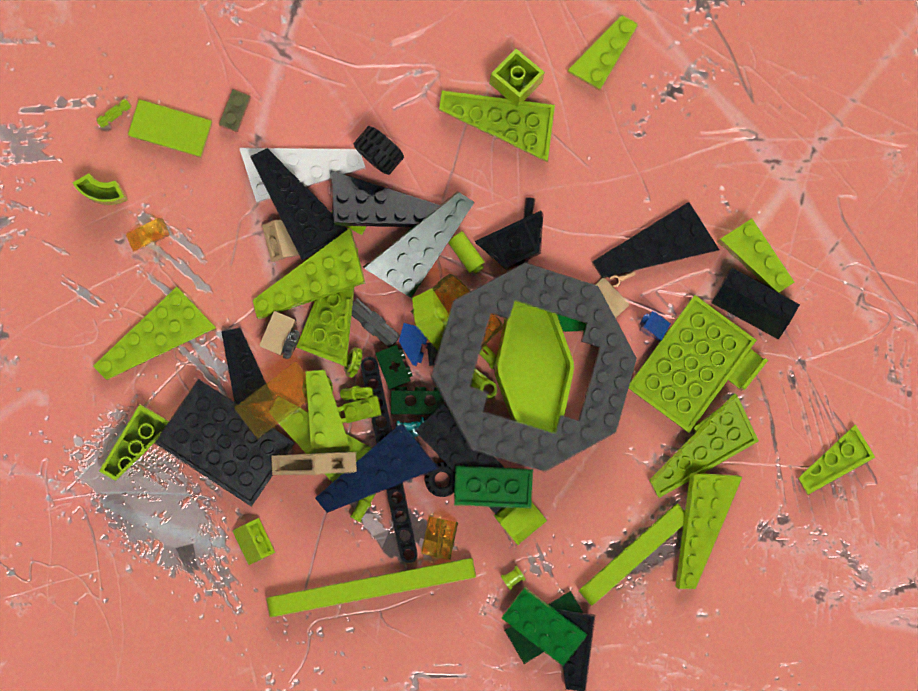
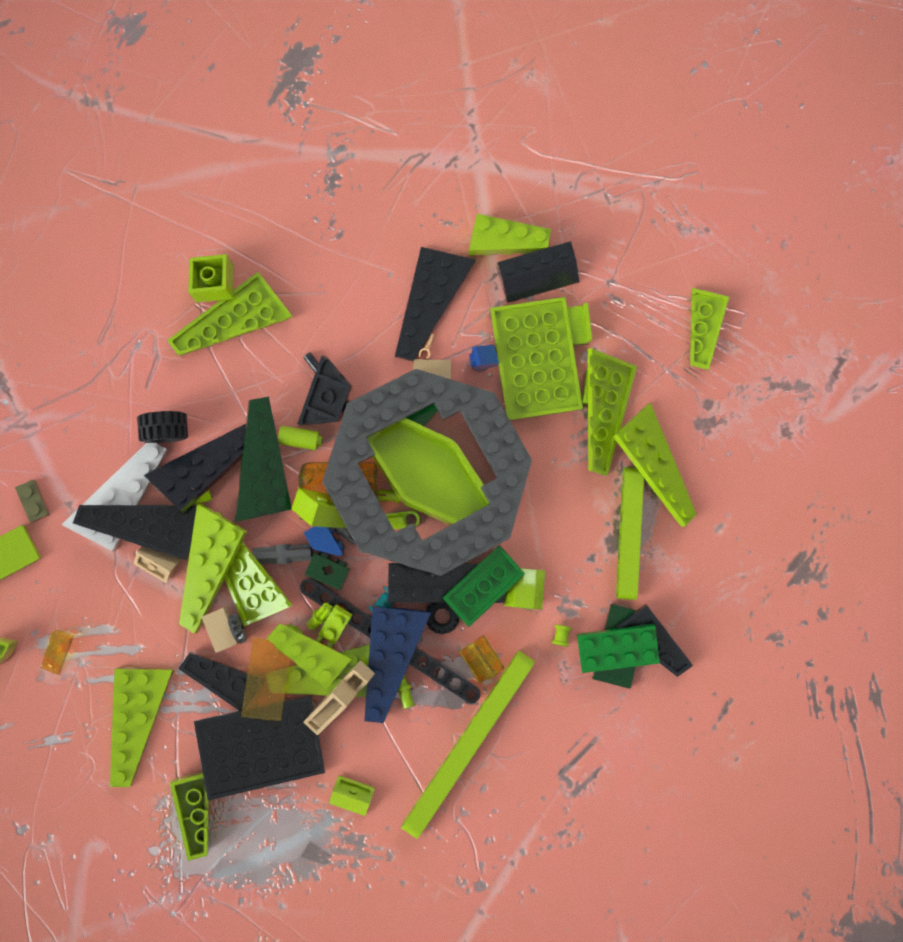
camera: 45 degrees left, 0 degrees up
lime gear [344,347,363,377] -> none
dark green brick [391,387,451,415] -> none
lime wing [567,15,638,90] -> none

